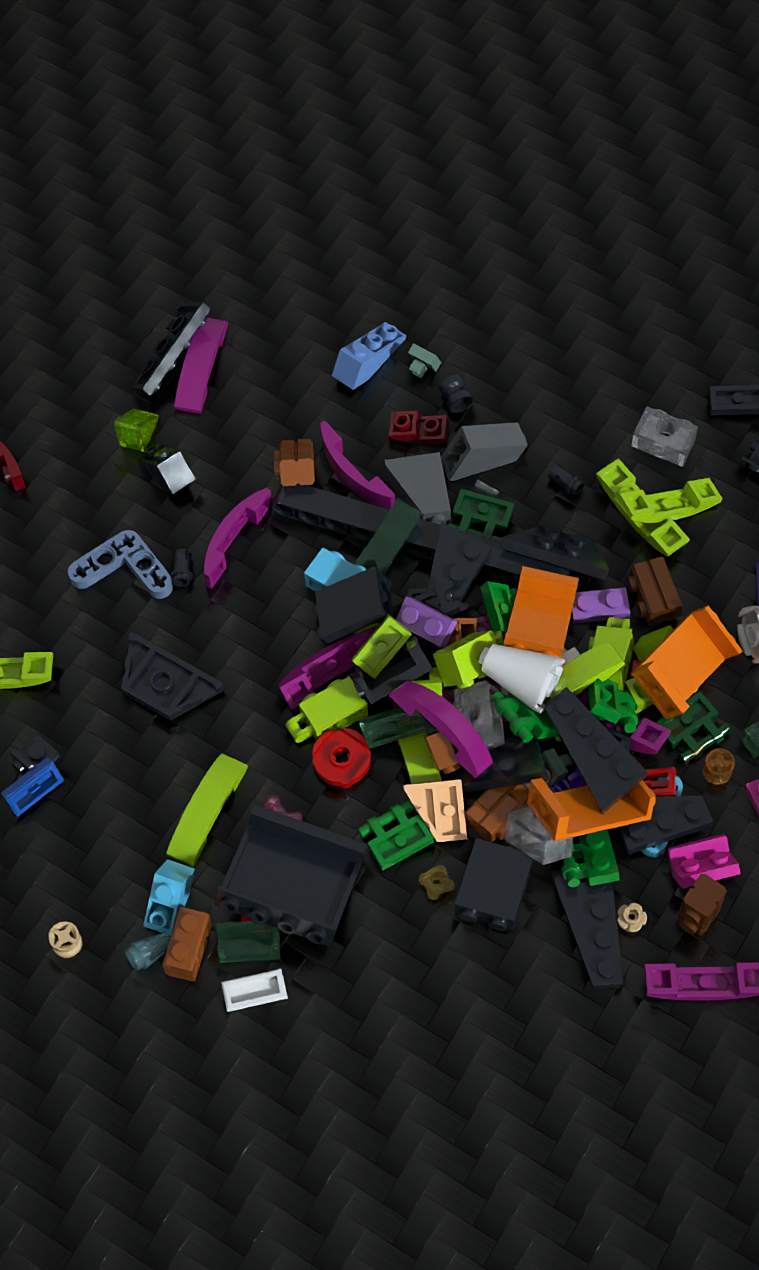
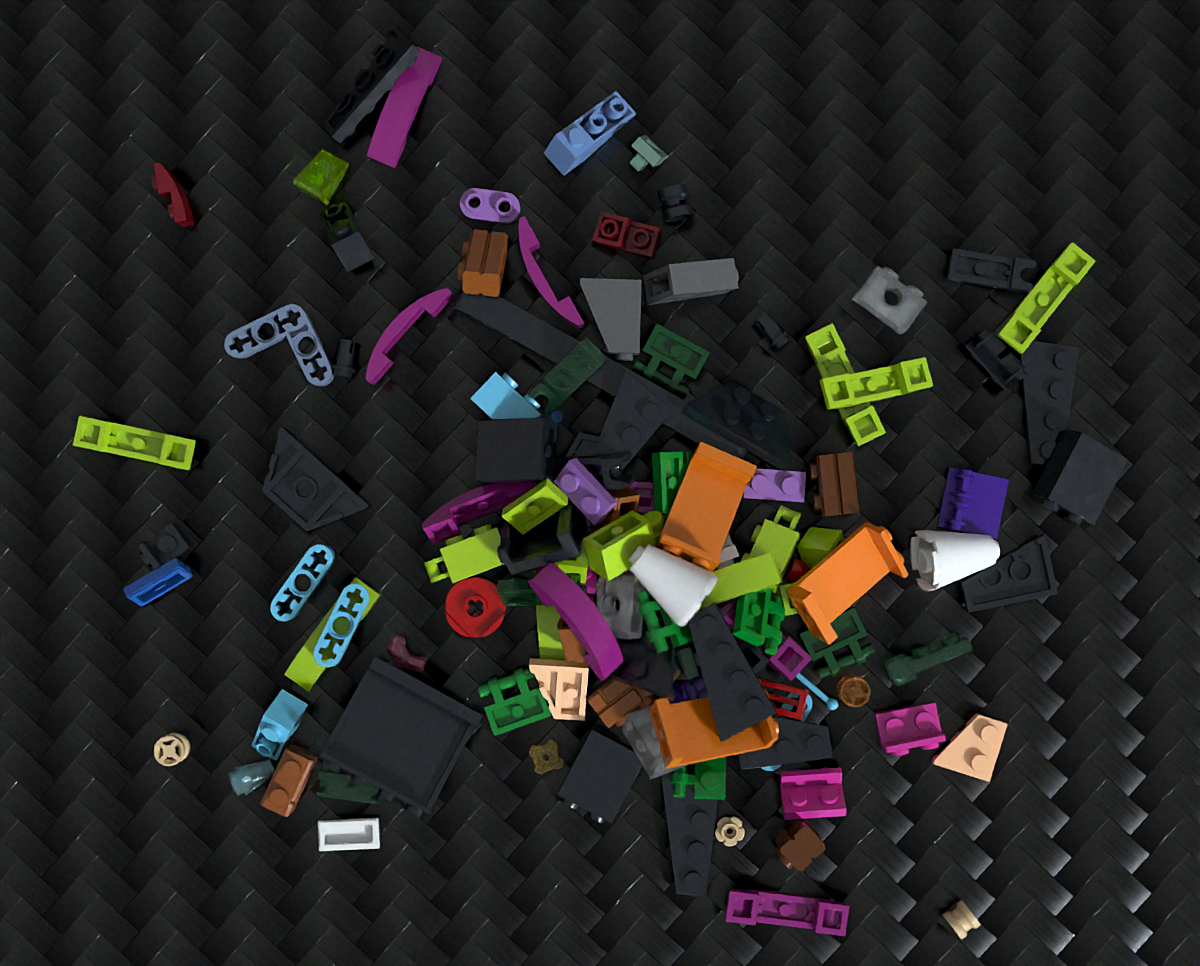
camera: 10 degrees right, 25 degrees up
none -> medium azure beam [270,544,335,621]
none -> medium azure beam [313,584,369,667]
none -> medium lavender plate [460,188,521,224]
none -> medium azure hinge [796,672,838,710]

